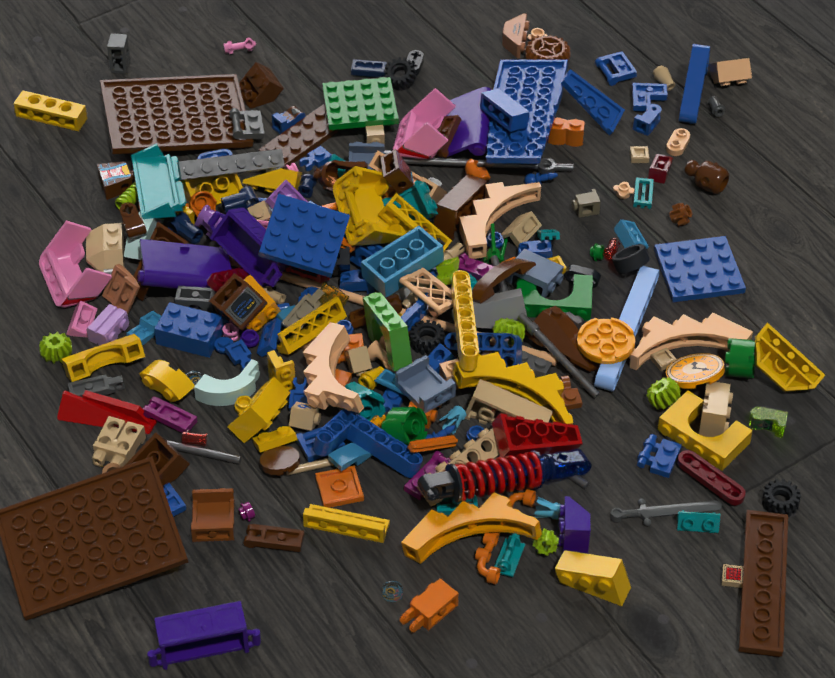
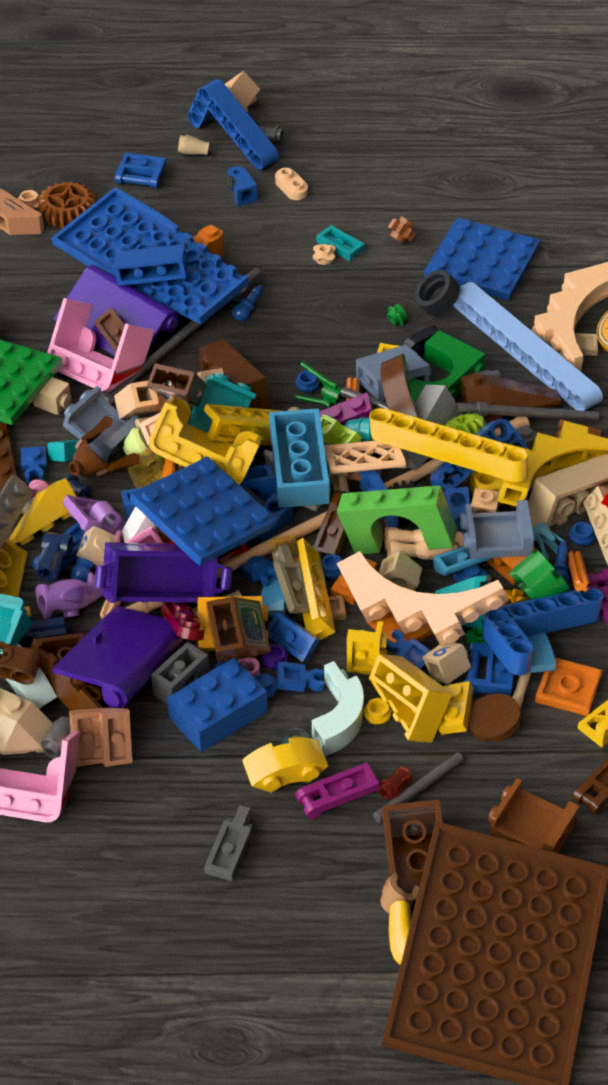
camera: 55 degrees left, 0 degrees up
lime gear [39,331,72,364] -> none
red wedge [57,390,157,434] -> none
yellow arch [61,334,145,382] -> none
bright pink slope [66,301,97,338] -> none
lavender brick [86,304,129,345] -> none
tan hips [92,416,146,467] -> none
dark azure slope [126,311,161,346] -> none
orange hair [189,190,217,217] -> none
magenta plate [238,502,255,522] -> none
yellow cone [358,366,385,390] -> none
light nougat arch [459,182,541,259] -> none
orange hair [465,159,491,181] -> none
tan panel [501,211,542,248] -> none
blue leg [518,240,552,259] -> none
teal tile [537,229,560,240] -> none
blue wing [560,69,625,136] -> none
dark tan brick [571,189,600,218] -> none
light orange tile [577,317,635,364] -> none
clear red pin [603,238,621,261] -> none
dark azure slope [614,220,649,249] -> none
tan tile [630,146,649,163] -> none
blue plate [632,83,667,111] -> none
dark red slope [648,154,673,184] -> none
reddish brown piece [684,160,729,194] -> none

